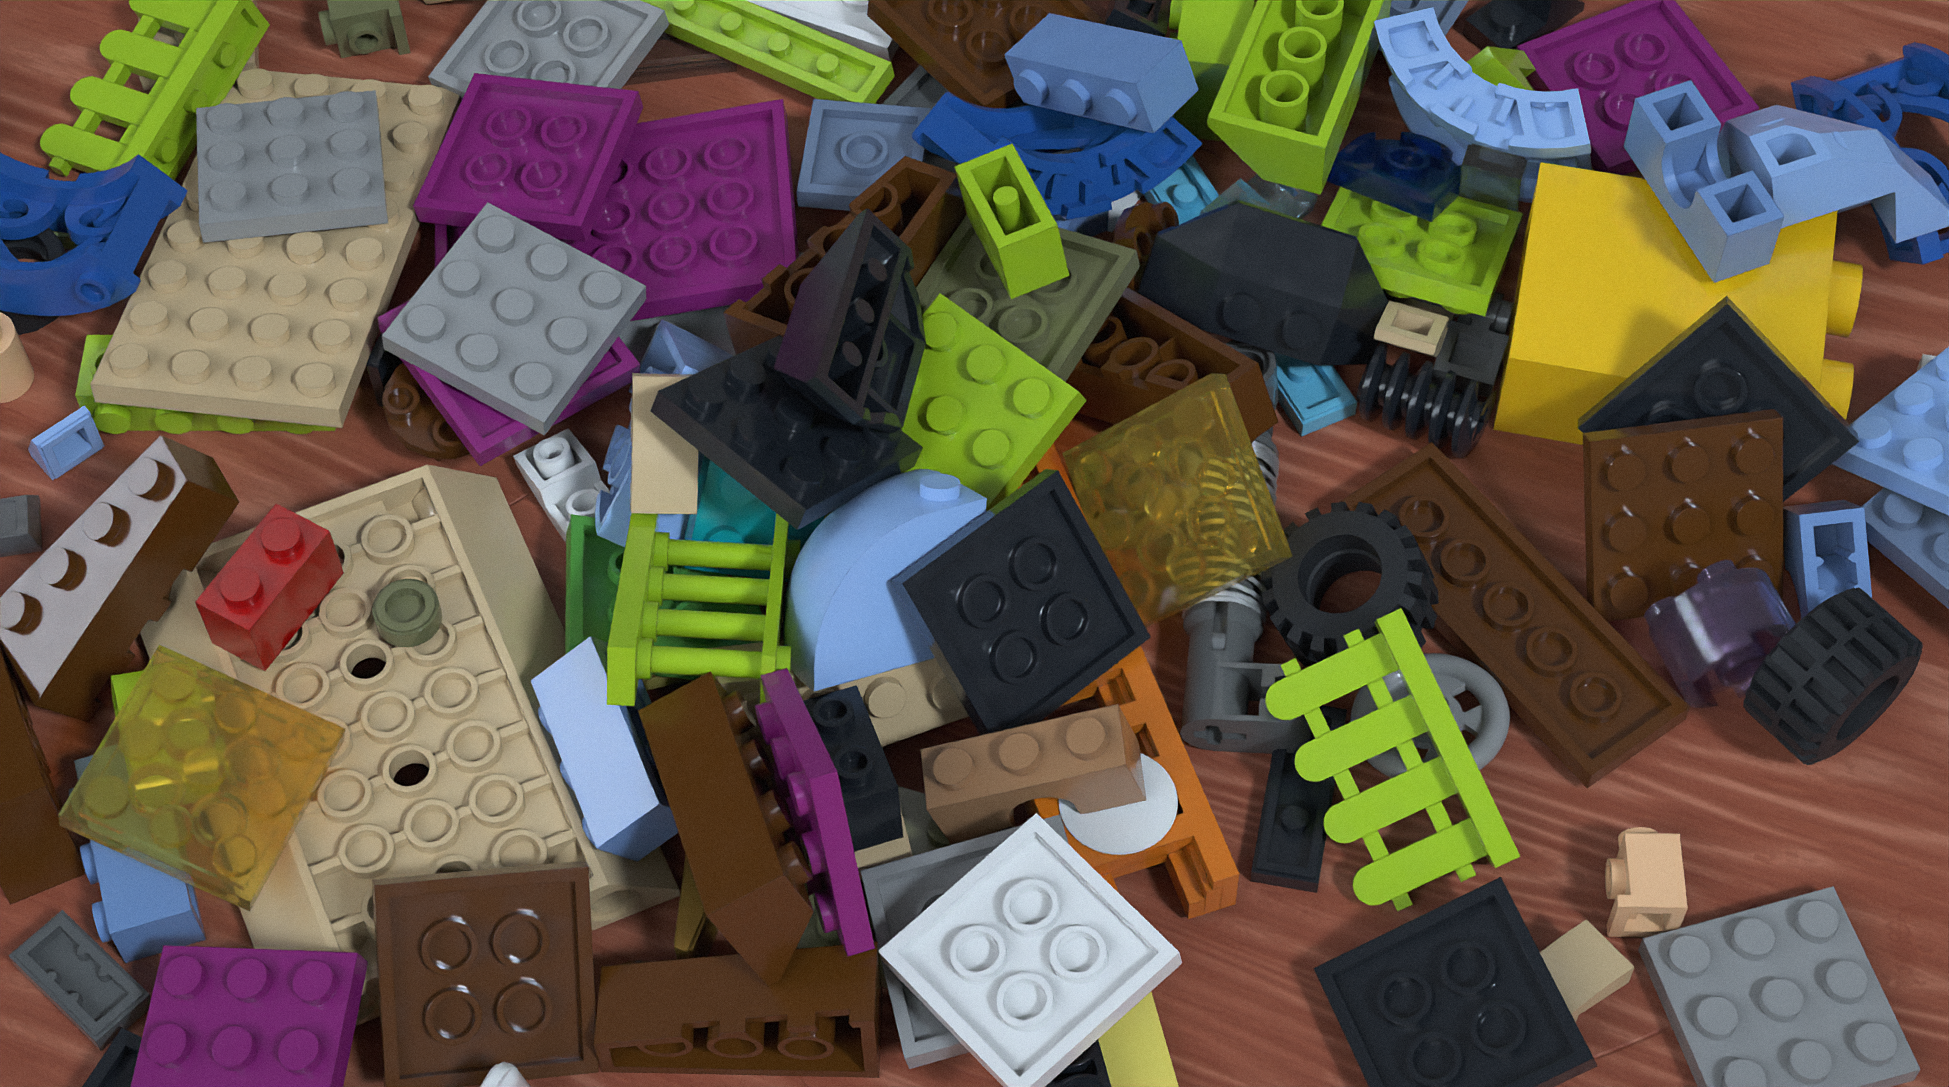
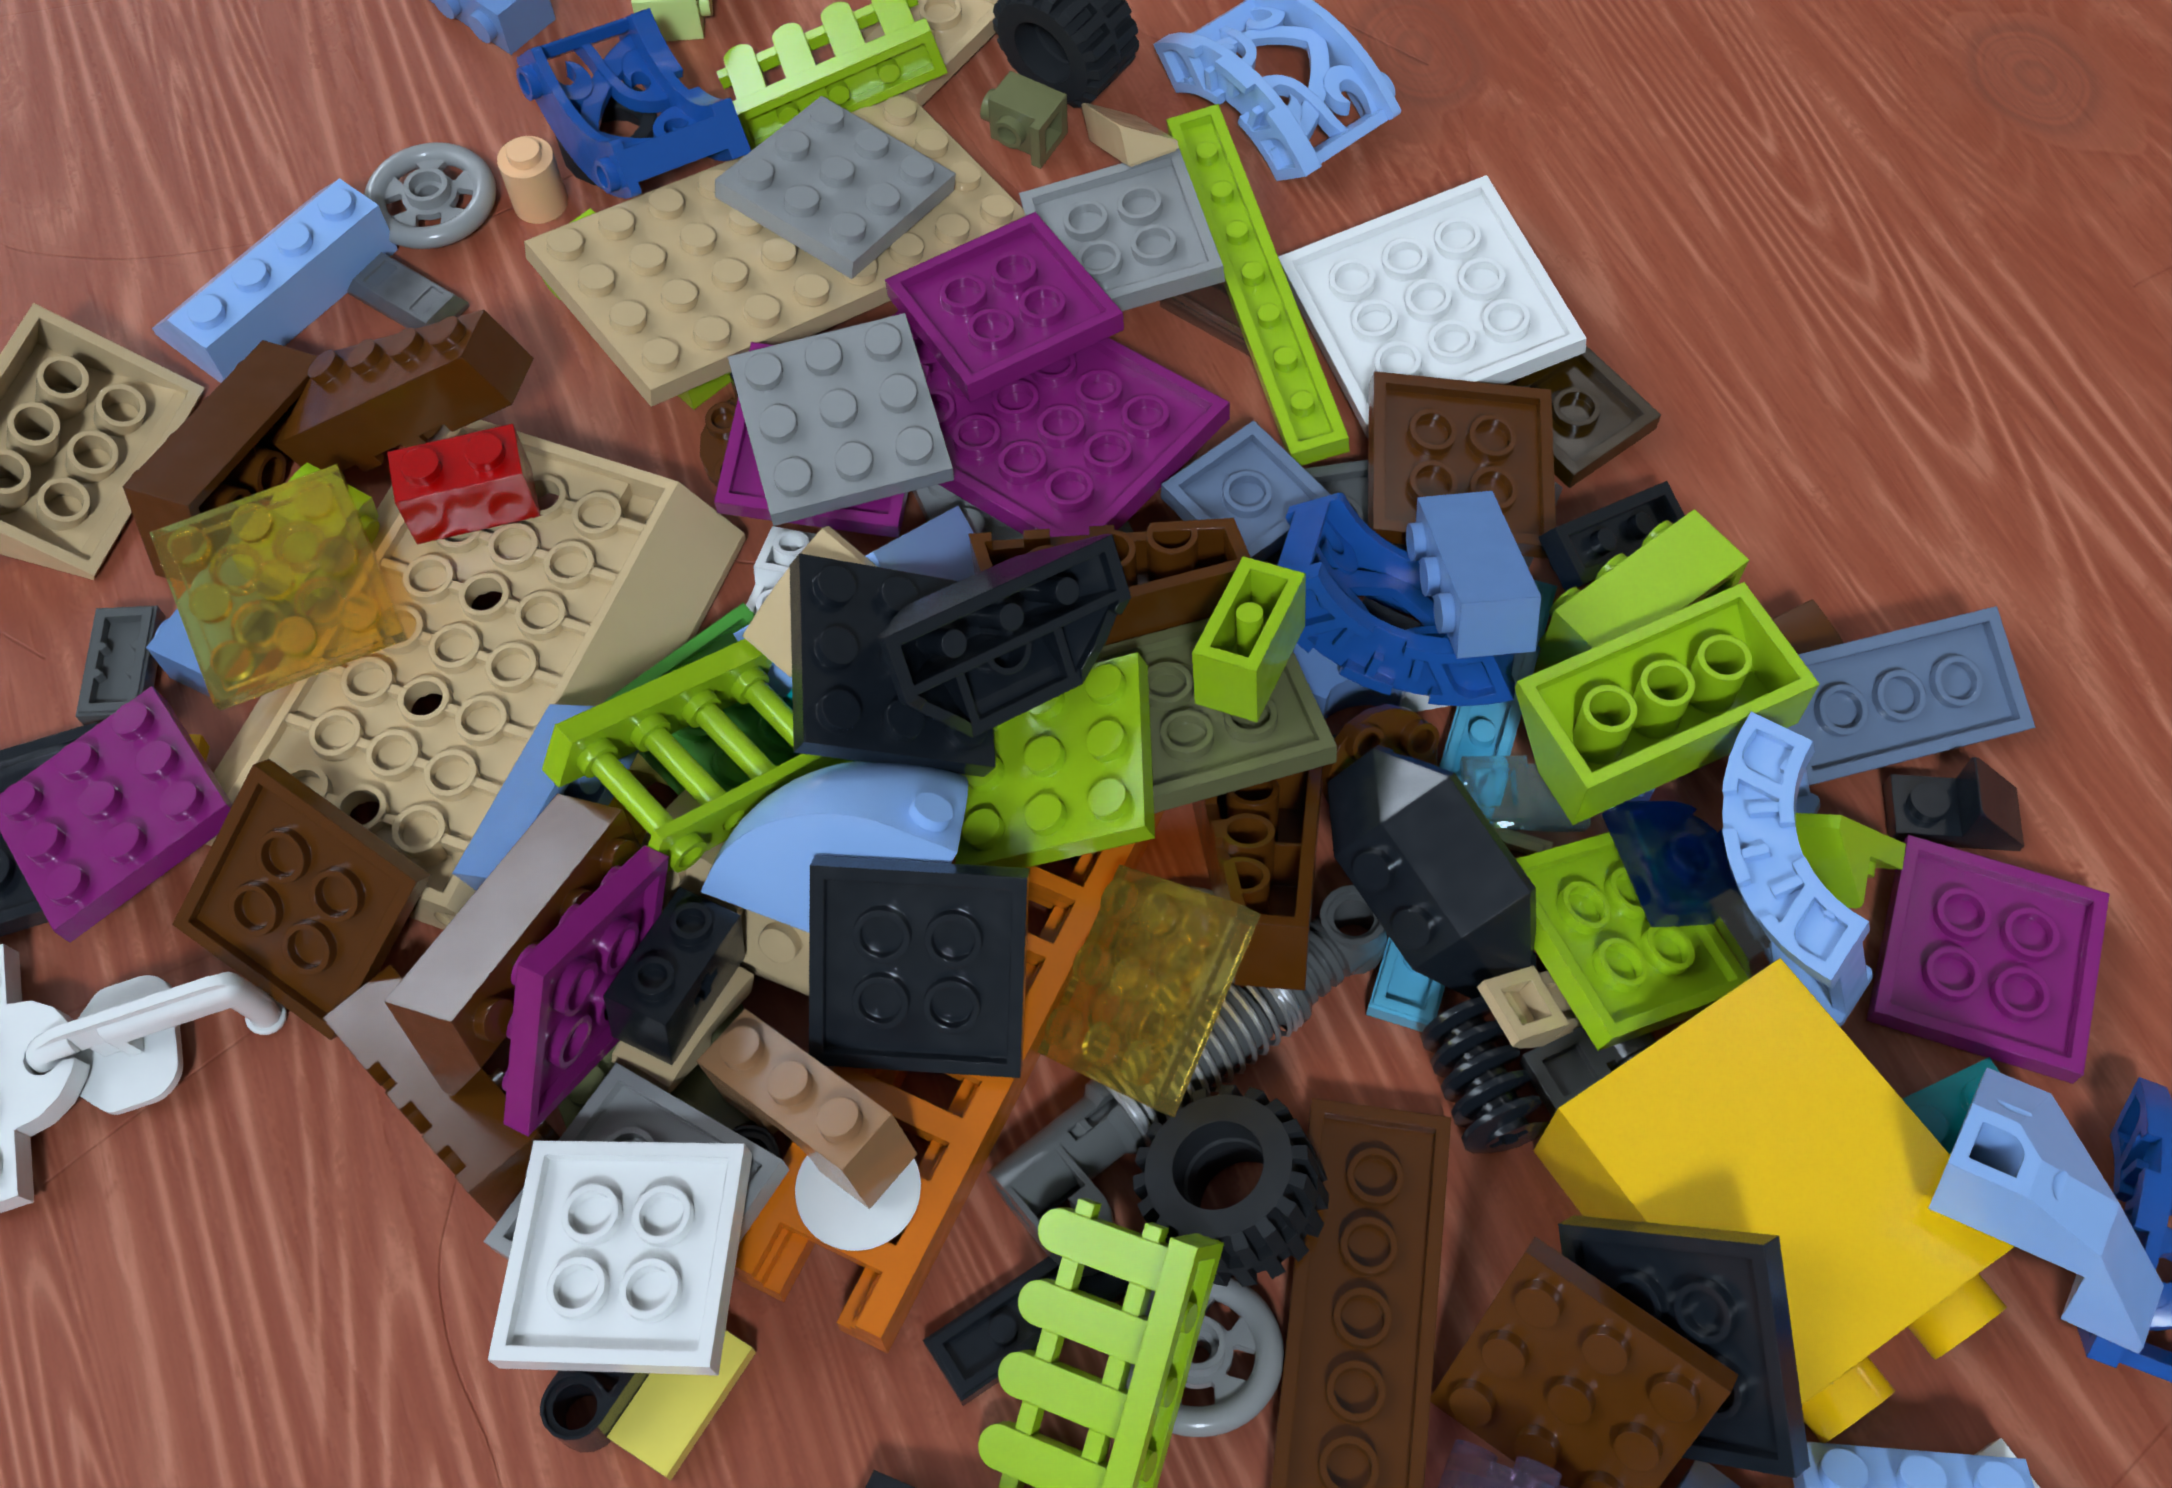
camera: 45 degrees right, 5 degrees up
light blue slope [28,405,104,480] -> none
olive tile [372,579,442,647] -> none
medium blue arch [1624,80,1784,283] -> none

